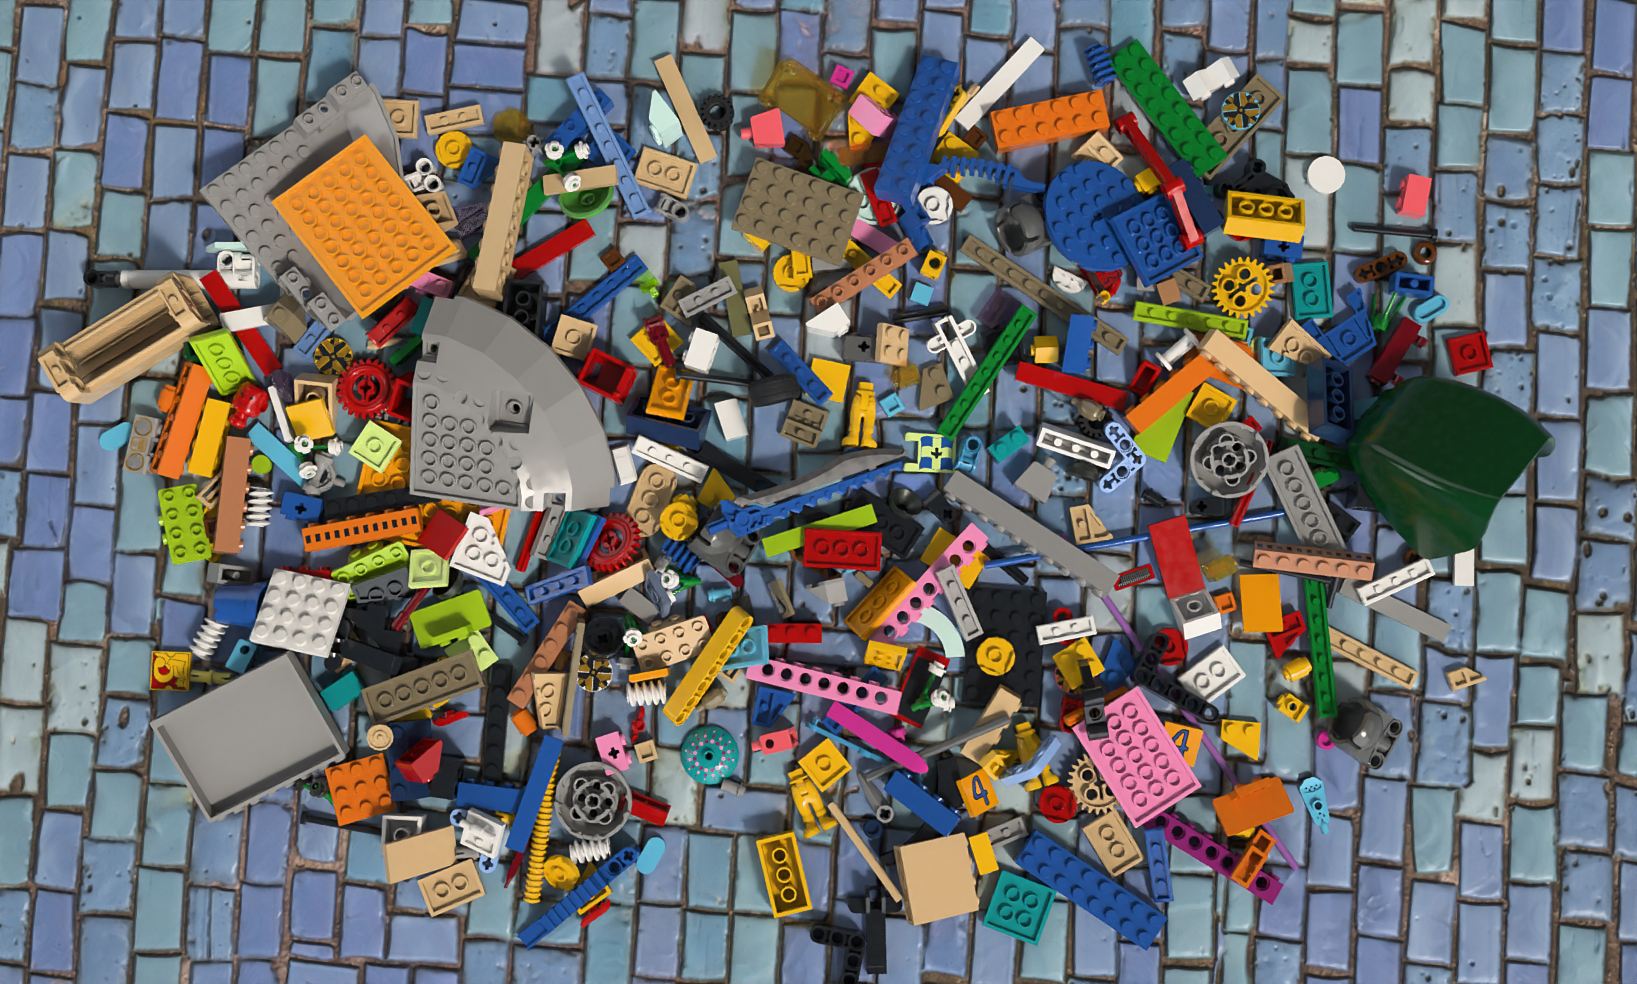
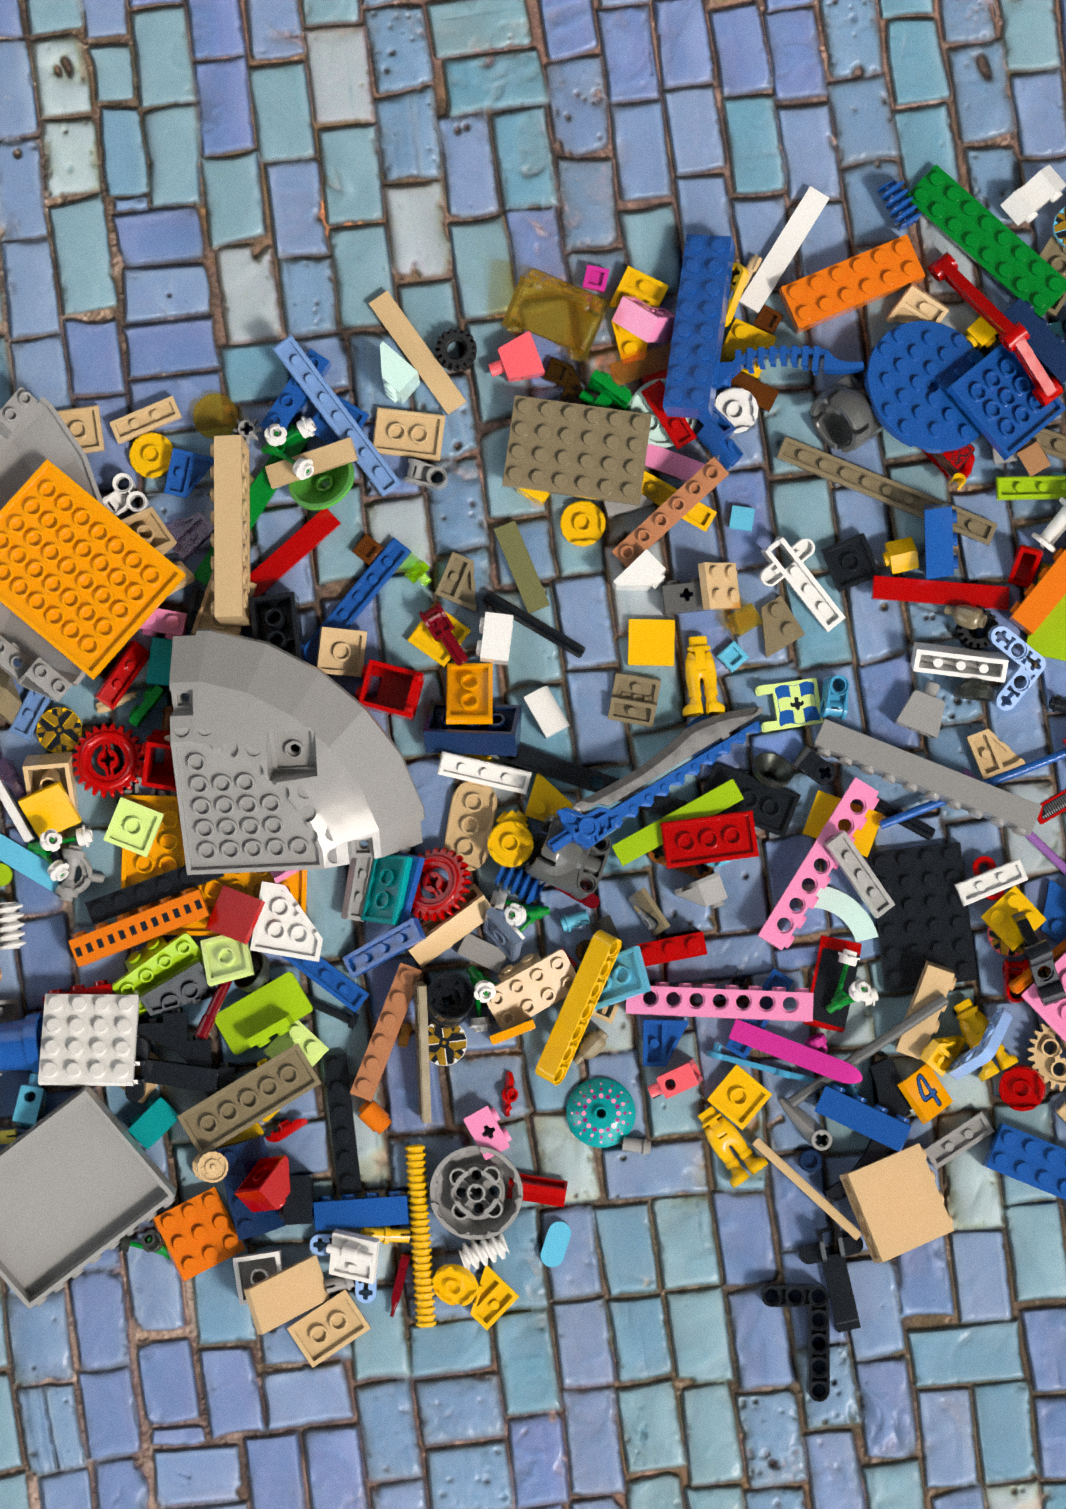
camera: 10 degrees left, 0 degrees up
blue brick [280,491,325,524] -> none
black bar [300,810,382,836] -> none
blue tile [505,735,564,853] -> none
red axle [515,508,547,572] -> none
blue piece [517,843,641,950] -> none
tan wing [531,671,569,730] -> none
red piece [580,899,611,928] -> none
white tile [610,444,638,486] -> none
white piece [626,680,667,707] -> none
tan plate [634,739,659,764] -> none
black bar [674,368,757,387] -> none
light grey plate [678,276,738,318] -> none
tan brick [743,286,775,341] -> none
black tyre [748,373,800,407] -> none
yellow brick [756,829,812,918] -> none
blue tile [768,339,833,407] -> none
yellow tile [791,250,812,279] -> none
light orange tile [843,566,918,641] -> none
dark tan tile [854,571,873,589] -> none
yellow tile [863,640,908,671] -> none
black axle [893,305,949,324] -> none
yellow brick [920,249,947,282] -> none
green tile [936,304,1038,442] -> none
yellow tile [968,831,999,875] -> none
clear purple wing [975,287,1022,329] -> none
yellow tile [976,637,1015,676] -> none
teal plate [982,869,1057,946] -> none
teal brick [986,425,1031,465] -> none
white tile [1052,266,1088,294] -> none

